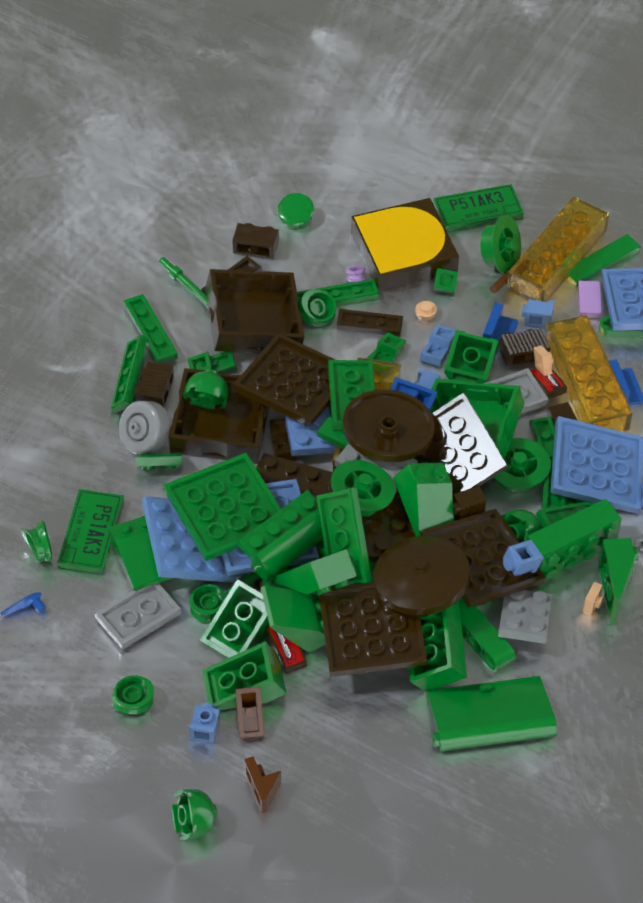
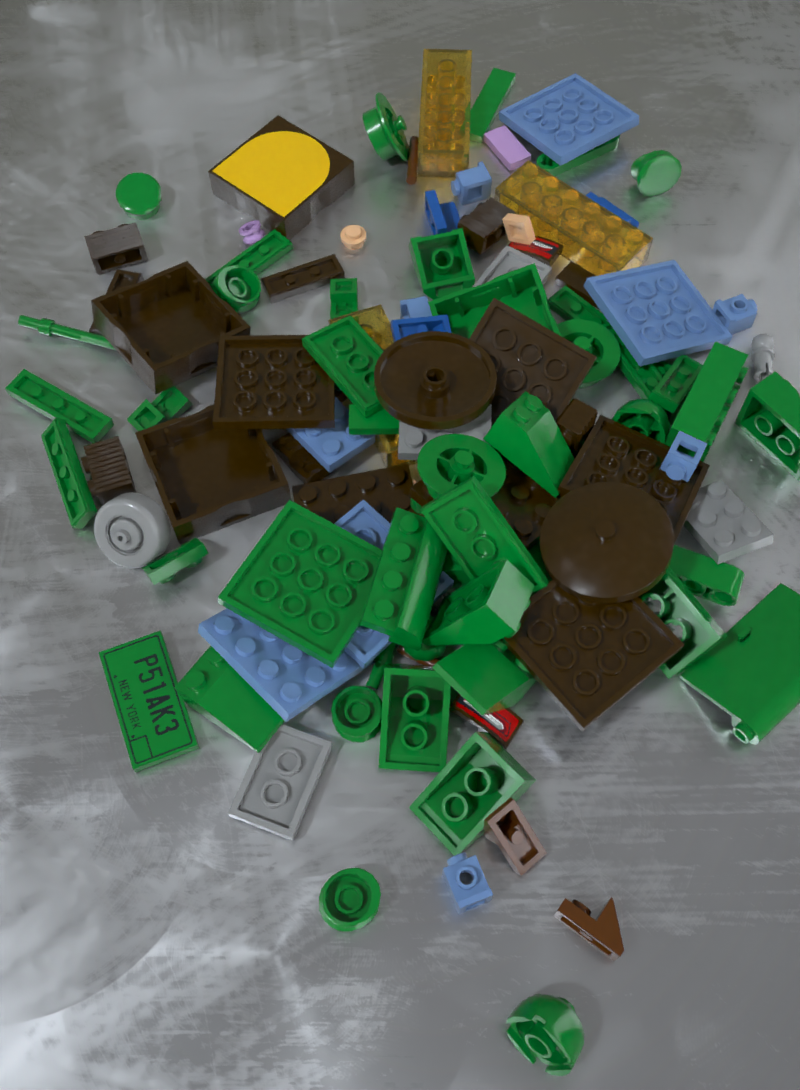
camera: 30 degrees left, 10 degrees up
blue bar [0,592,46,616] -> none
green piece [21,521,52,563] -> none
green cylinder [183,369,229,409] -> none
medium blue slope [420,324,456,367] -> none
green tile [433,184,524,232] -> none
green plate [433,268,458,294] -> none
light nougat plate [583,582,604,616] -> none

